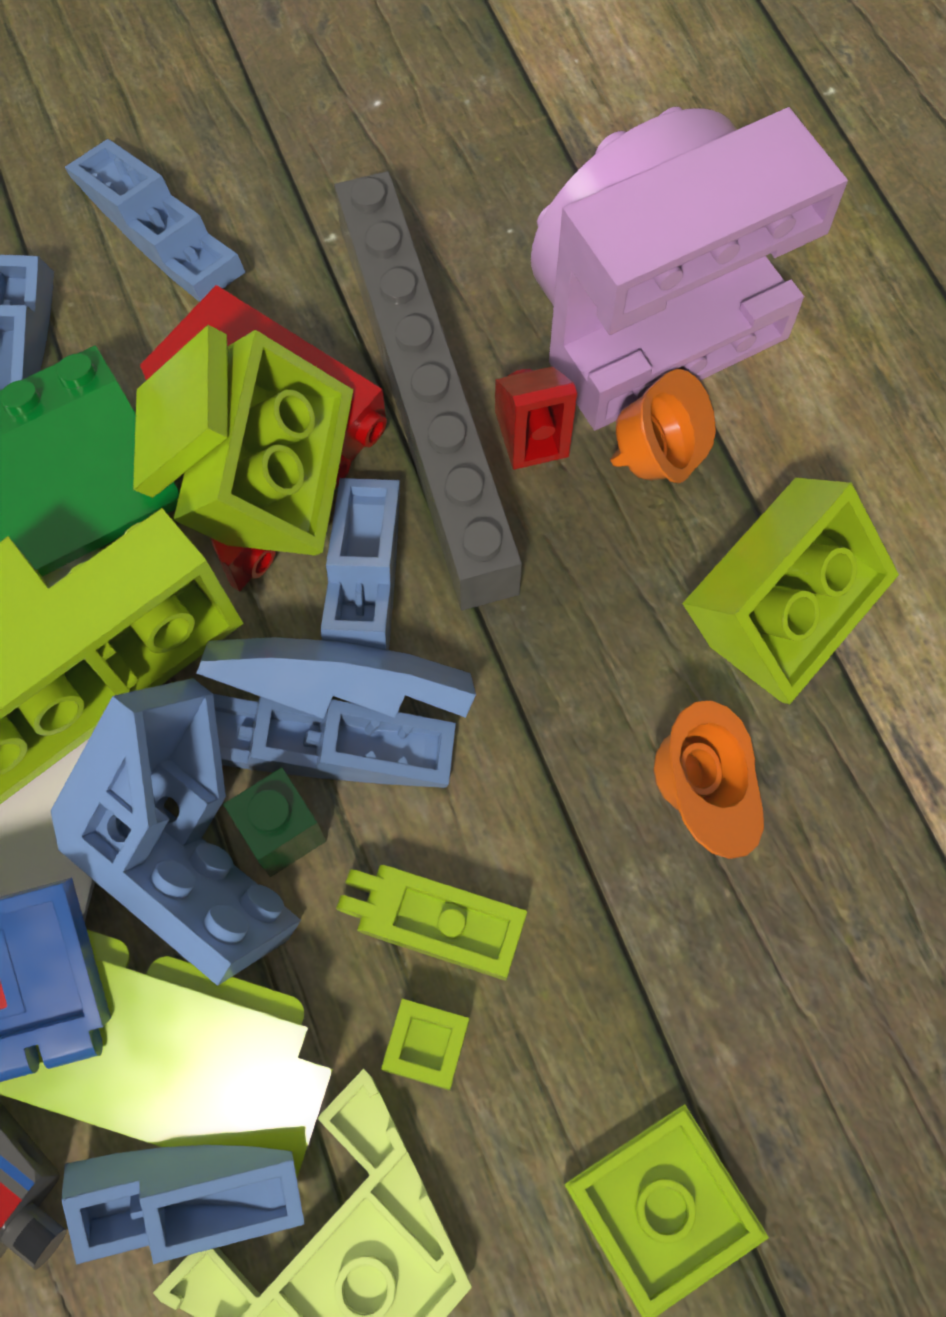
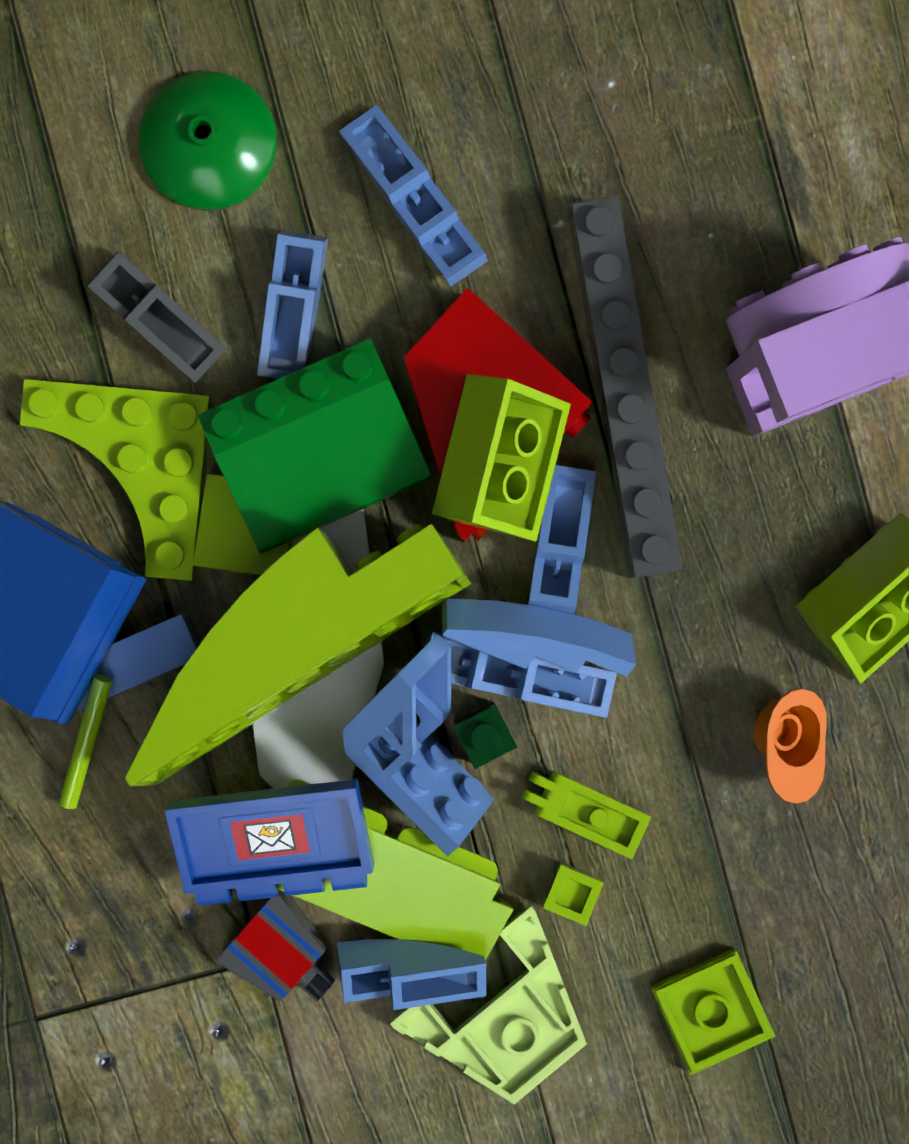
camera: 10 degrees right, 20 degrees up
lime tile [133,325,228,498] -> none
red slope [495,366,577,470] -> none
orange piece [610,369,716,484] -> none

